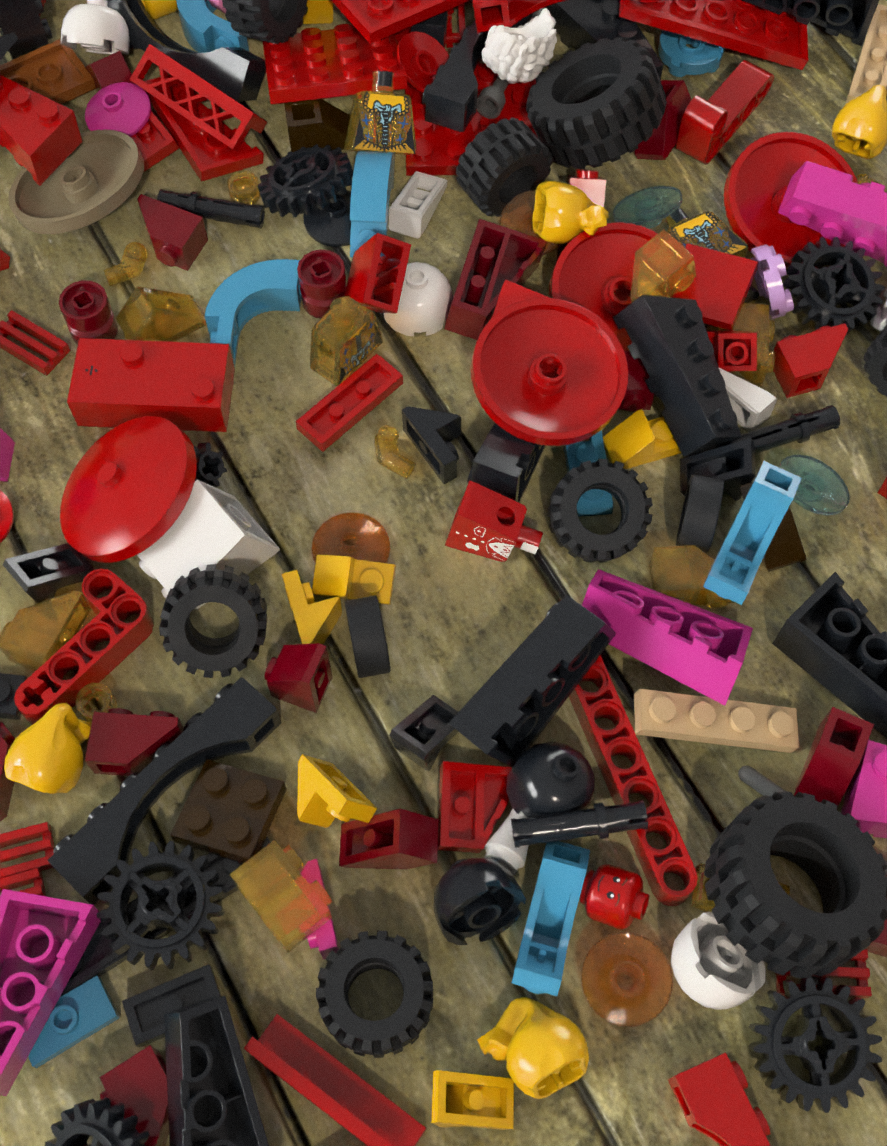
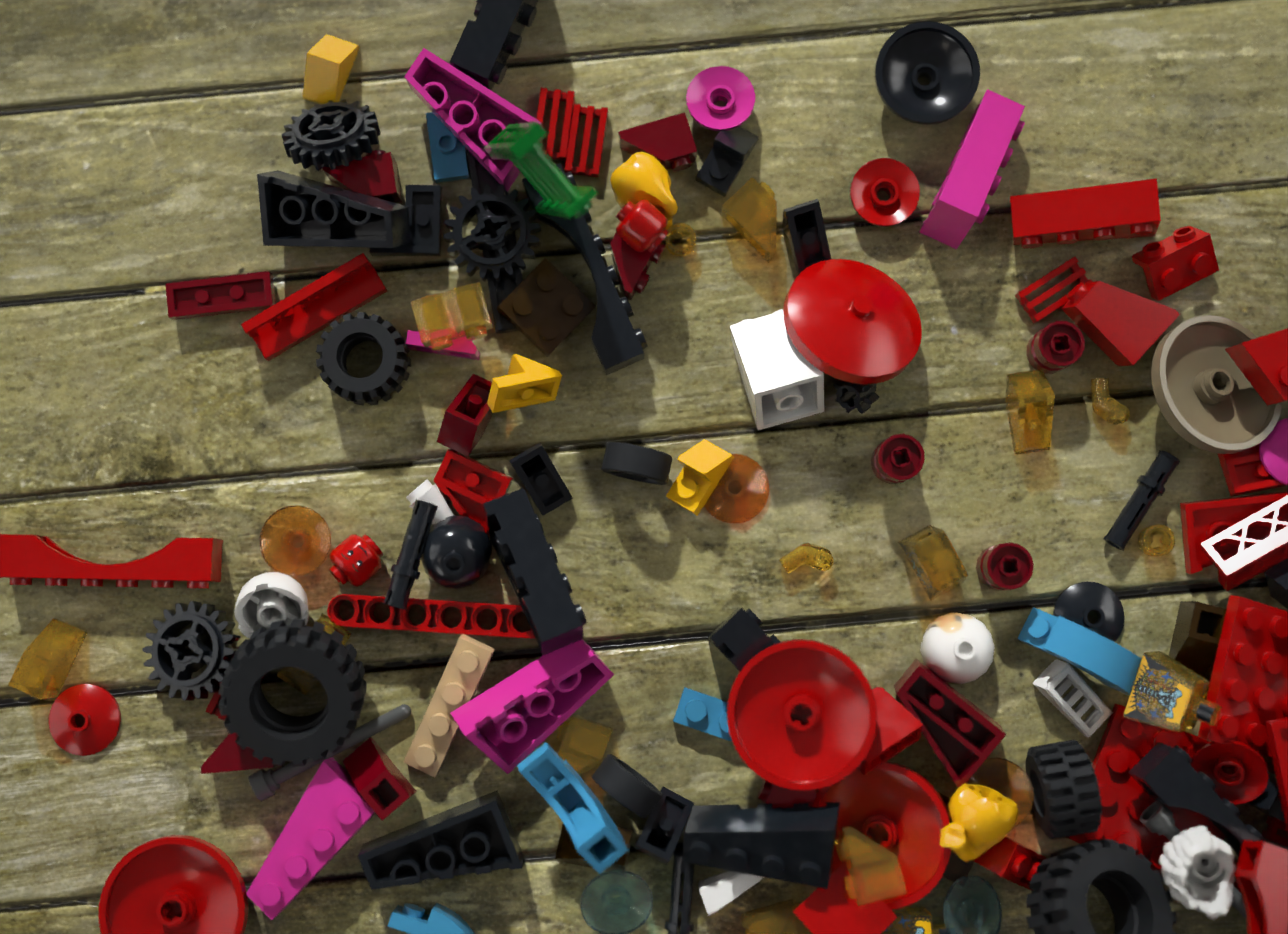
camera: 115 degrees right, 20 degrees up
red beam [14,568,154,725] -> none
red brick [67,338,235,432] -> none
dark red slope [137,194,208,271] -> none
black tyre [159,564,267,678] -> none
dark azure arch [205,259,301,367] -> none
black gear [257,144,353,218] -> none
dark red slope [264,643,333,713] -> none
yellow slope [282,570,342,644] -> none
red plate [295,354,403,452] -> none
red torso [344,233,411,314] -> none
black slope [402,406,461,484] -> none
yellow slope [431,1070,514,1130] -> none
black cylinder [433,858,526,945] -> none
red torso [445,480,543,562] -> none
yellow piece [477,997,589,1099] -> none
dark azure arch [511,841,590,996] -> none
black tyre [547,459,653,563] -> none
yellow slope [603,409,681,469] -> none
red slope [706,330,757,371] -> none
none -> green fence [483,121,597,219]
none -> red head [615,200,669,253]
none -> dark red wheel [871,434,925,484]
none -> red slope [1061,281,1180,367]

